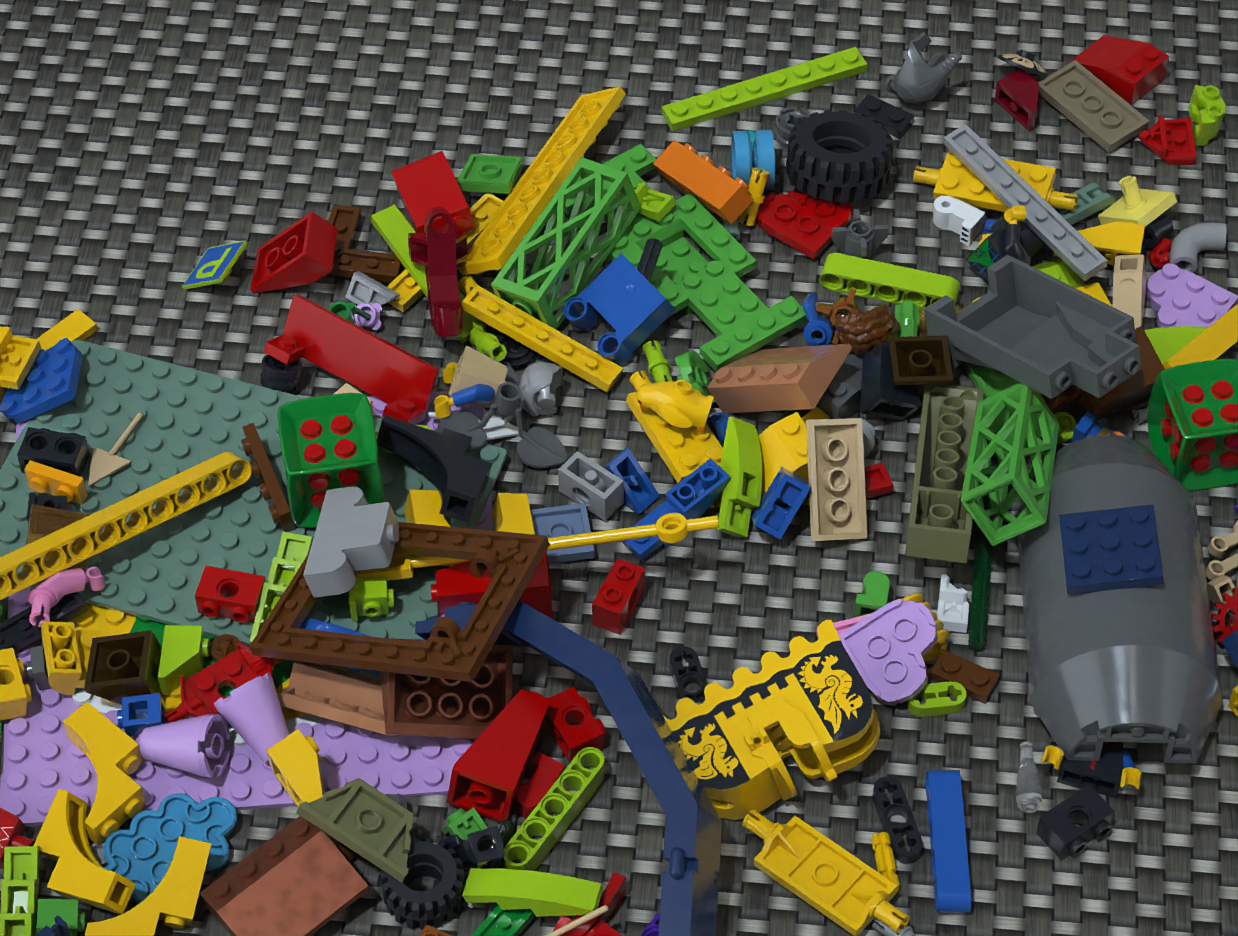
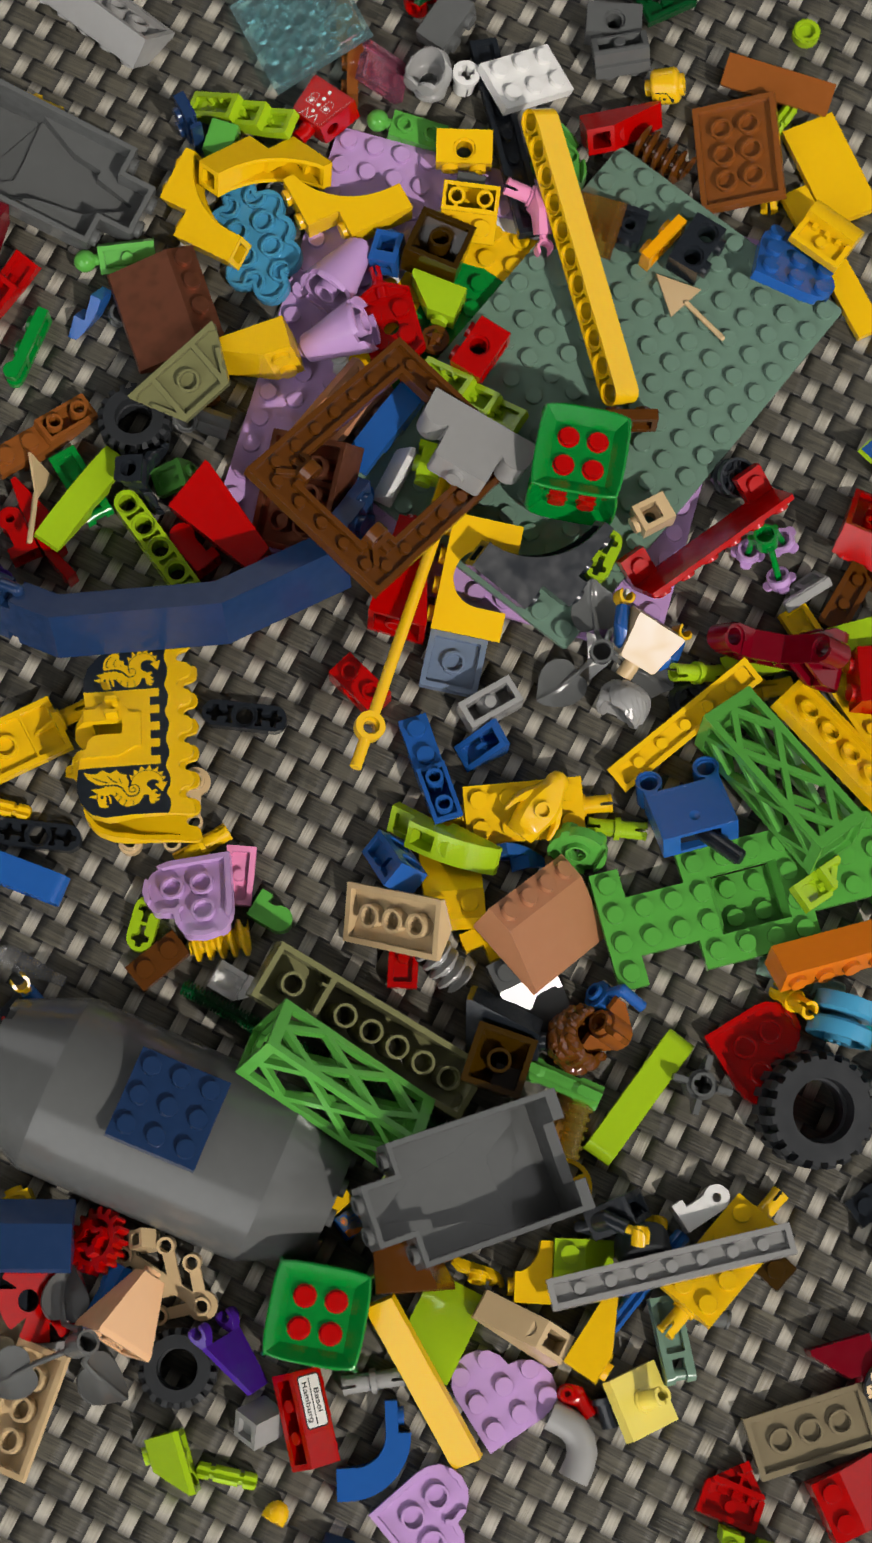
camera: 105 degrees right, 25 degrees up
none -> white slope [373,447,416,508]

